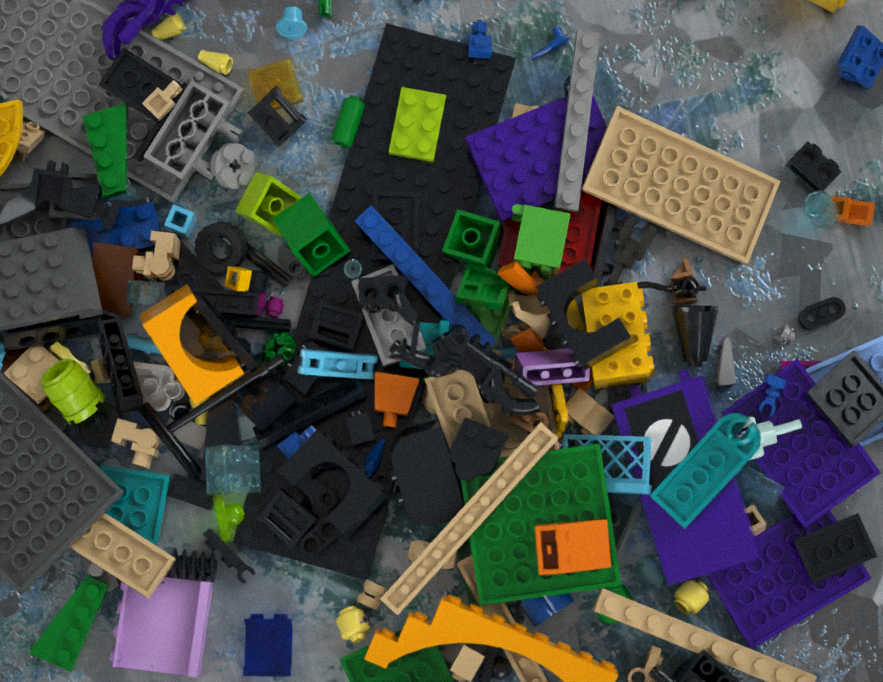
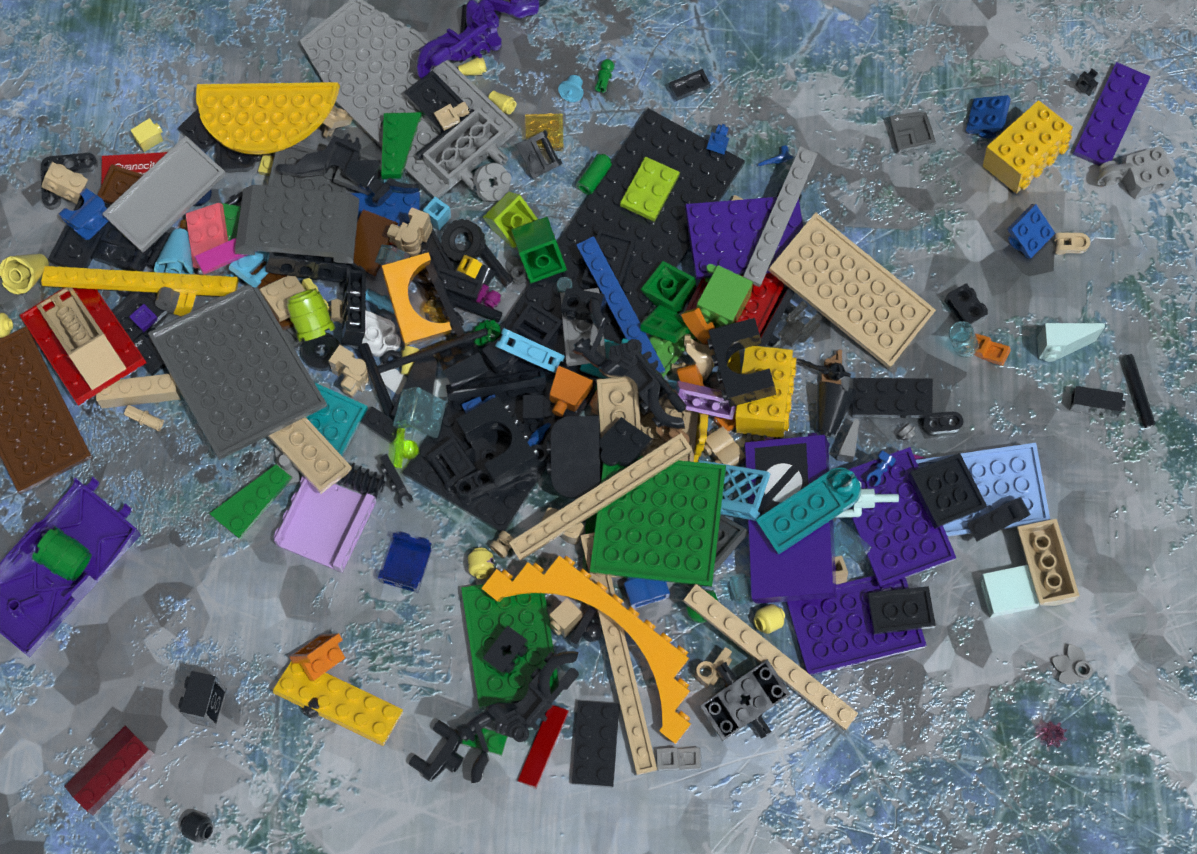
camera: 15 degrees right, 10 degrees down
orange slope [535,519,611,575] -> none
none -> black plate [852,378,933,418]

